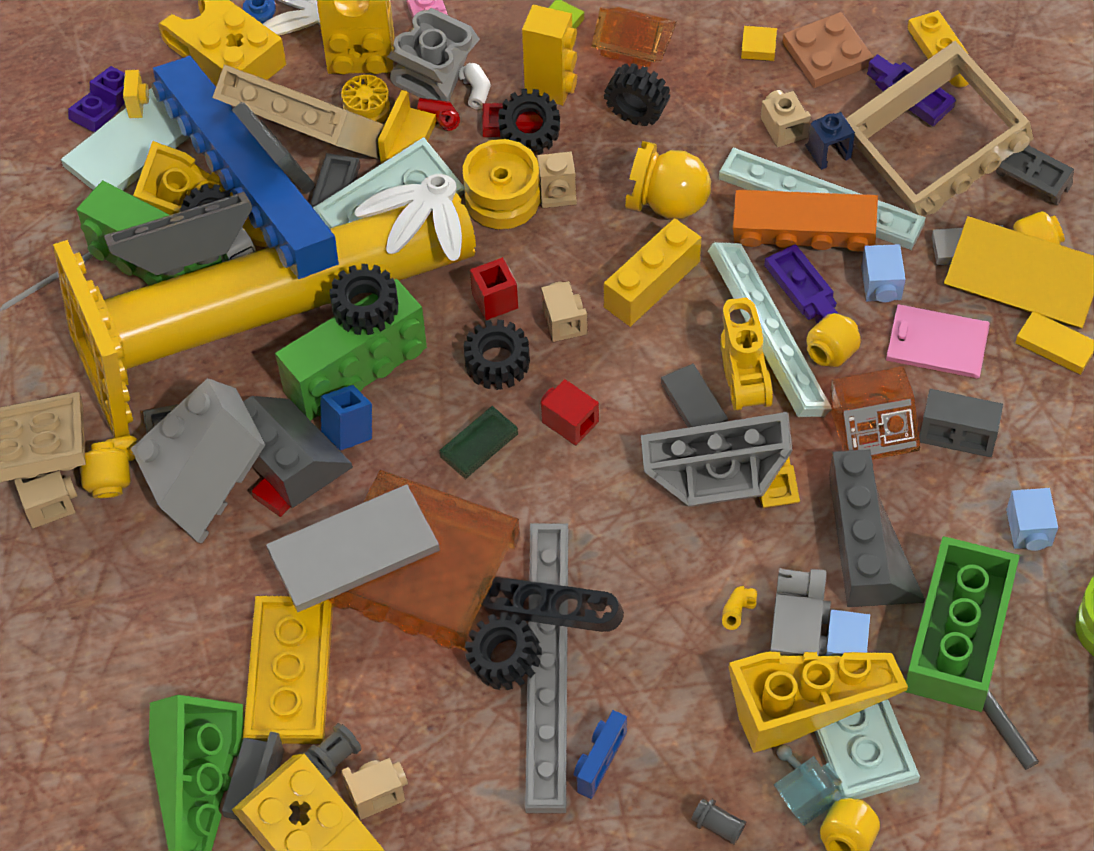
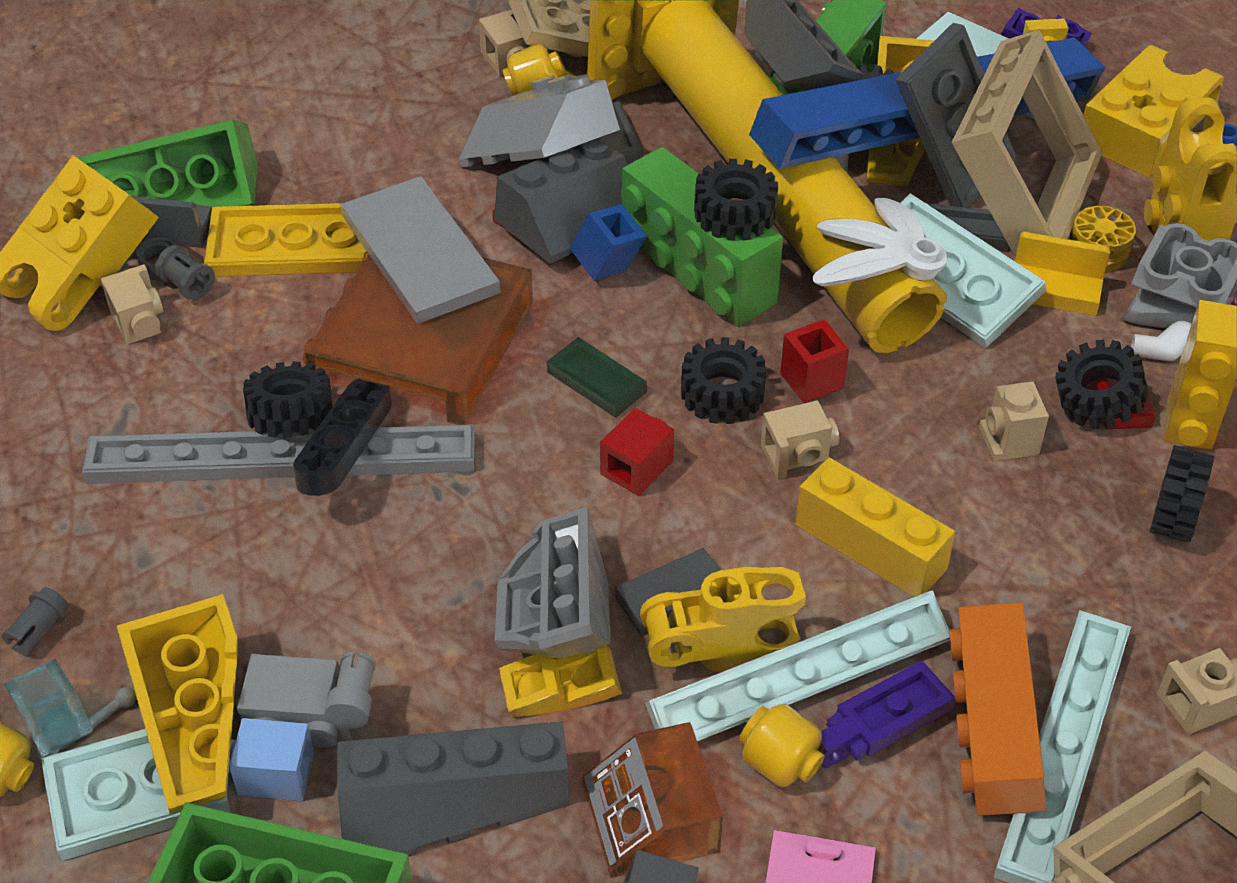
camera: 85 degrees right, 10 degrees down
red arm [417,97,460,131] -> none
yellow wheel [463,139,540,230] -> none
blue plate [573,710,627,799] -> none
yellow tile [625,141,711,219] -> none
yellow arm [722,585,757,630] -> none
dark blue window [805,112,855,170] -> none
light blue brick [861,244,906,302] -> none

